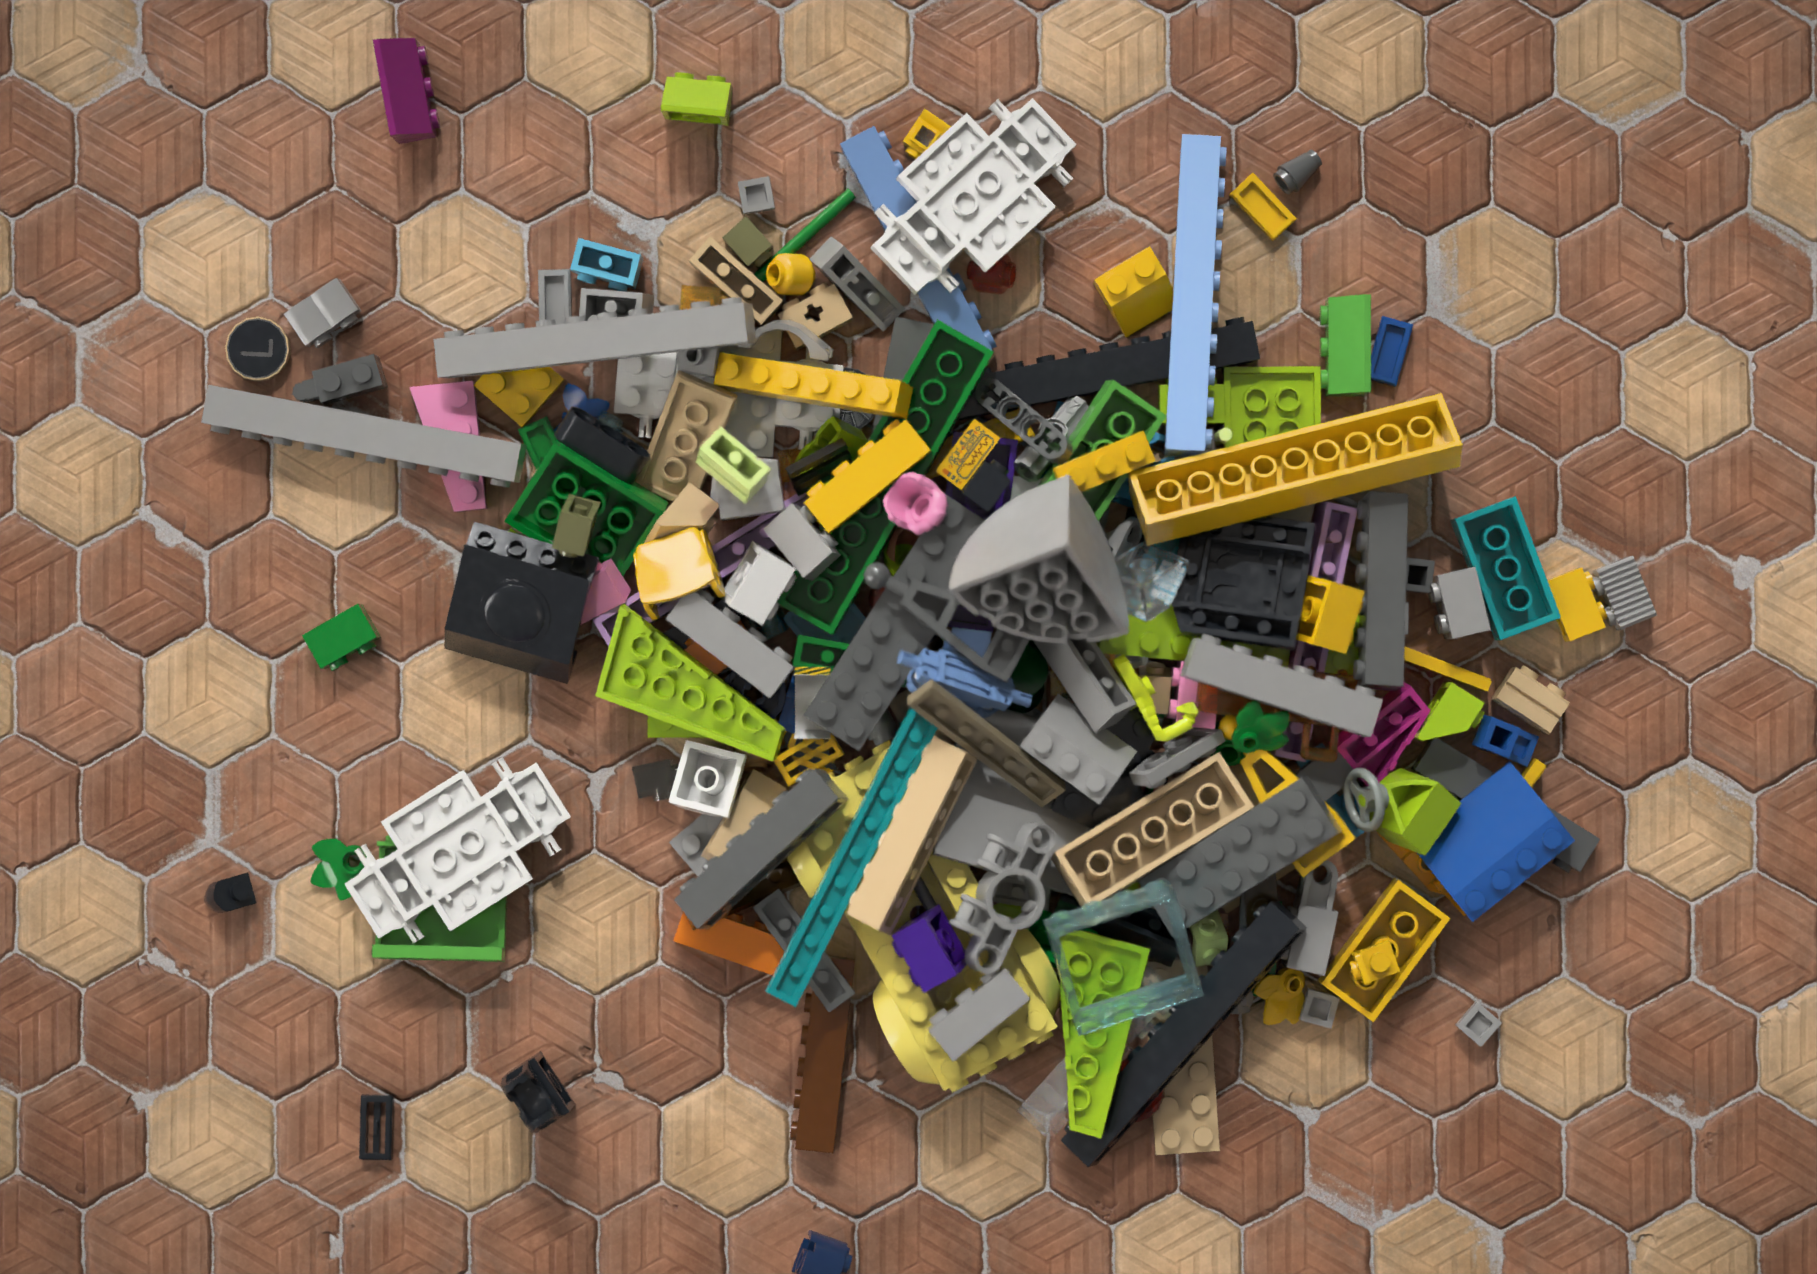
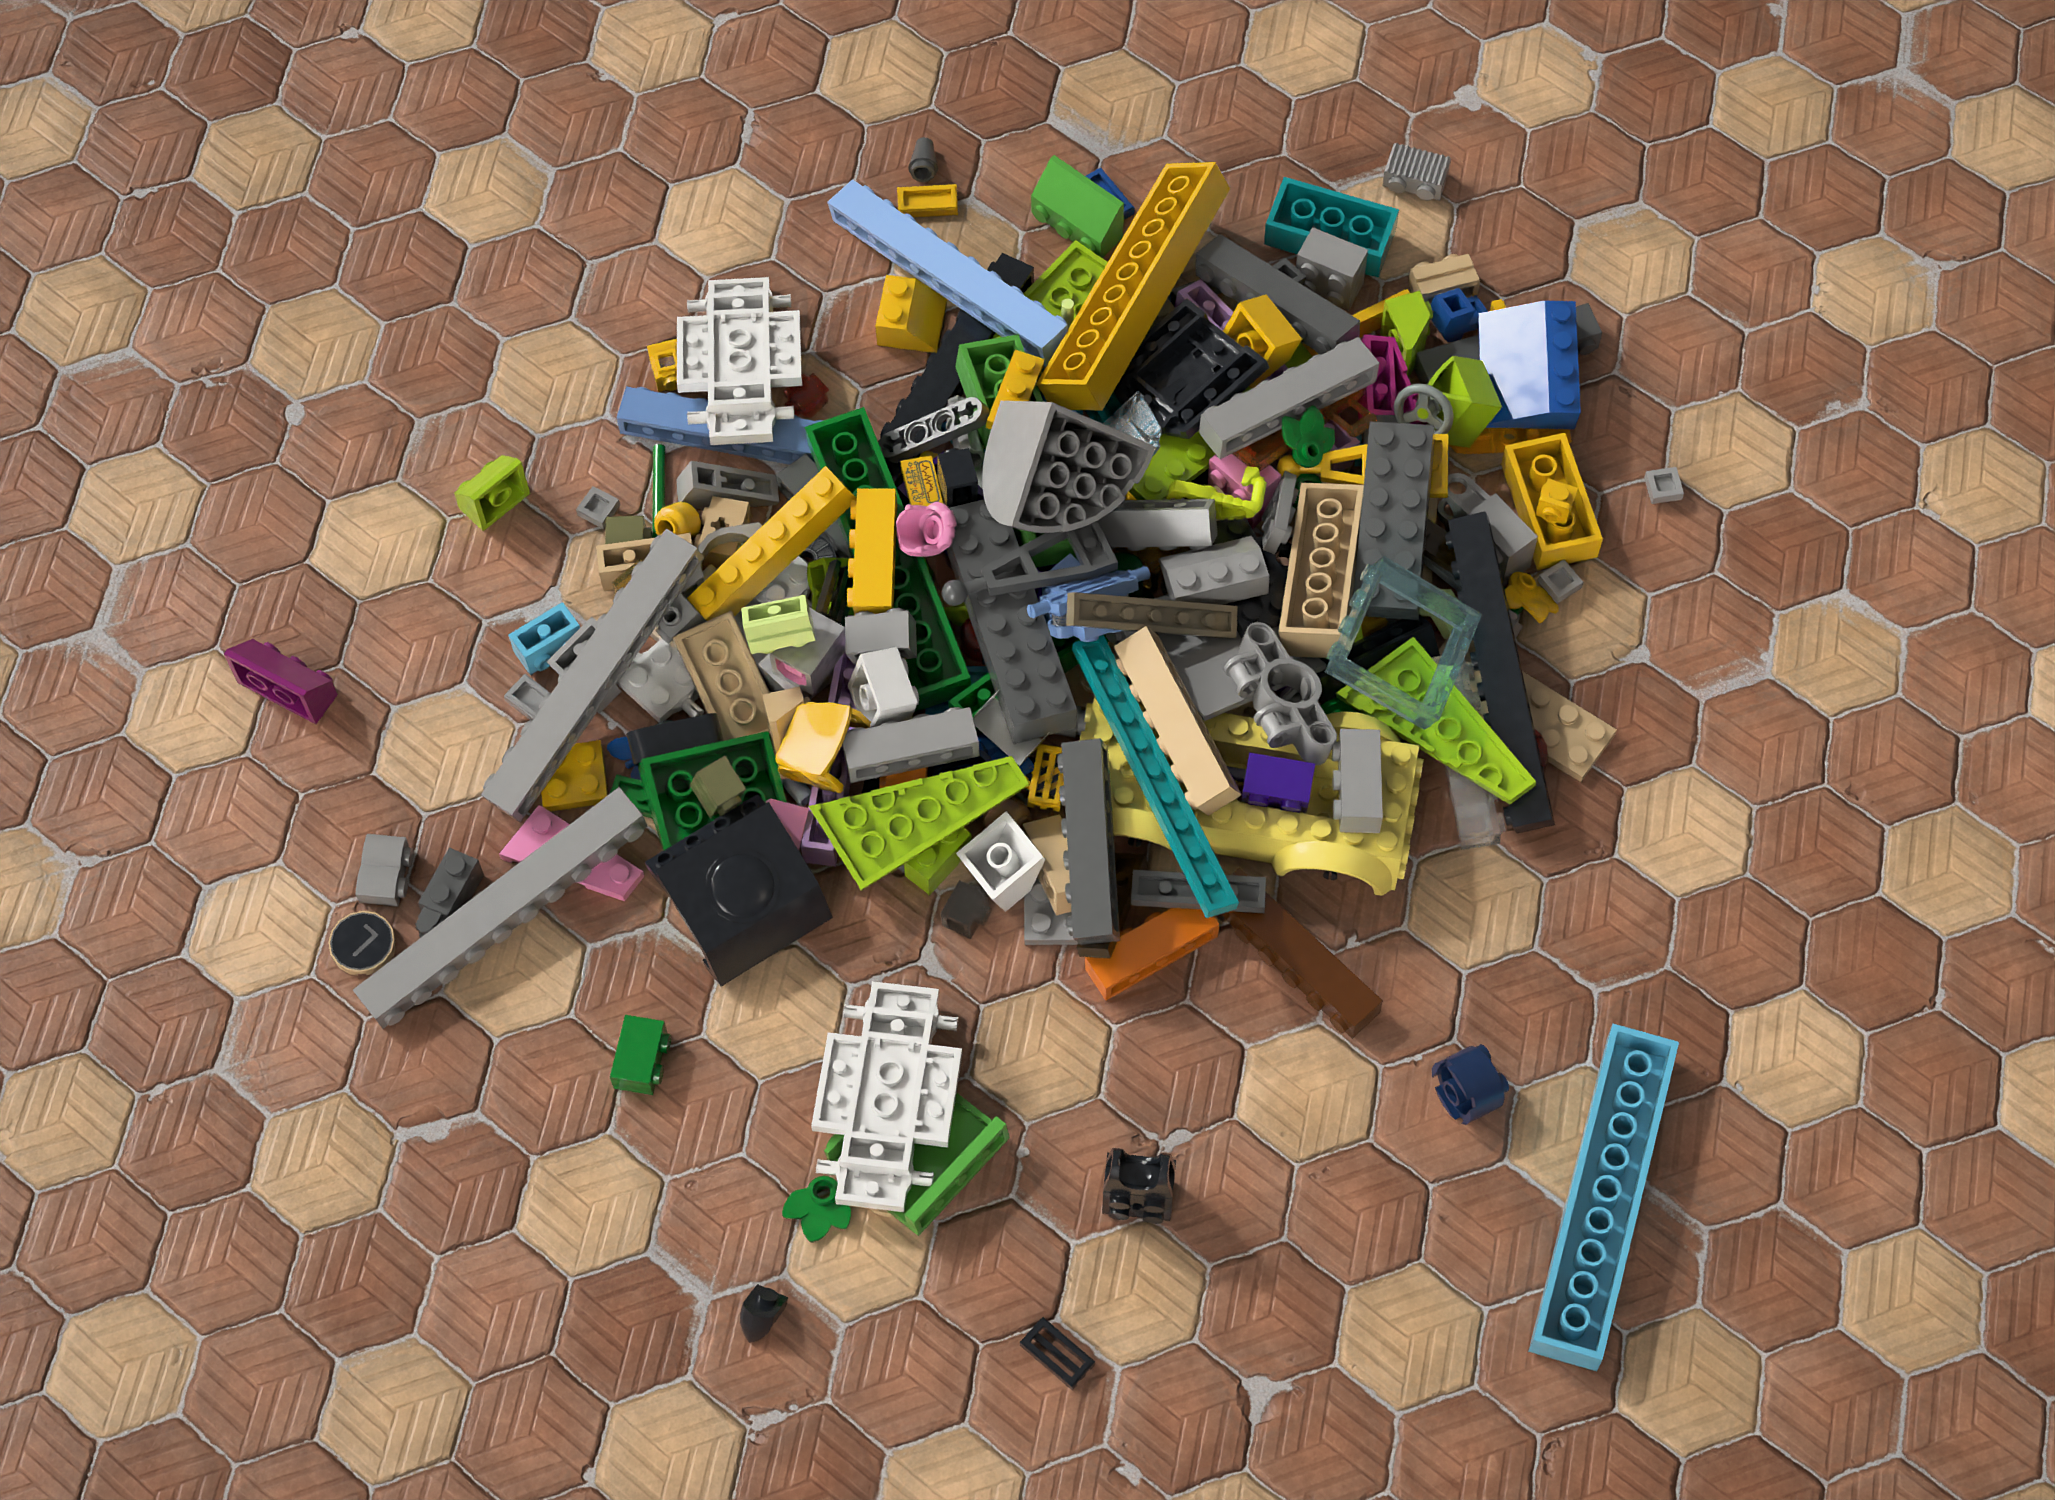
camera: 50 degrees left, 25 degrees down
yellow brick [1547,567,1607,642] -> none

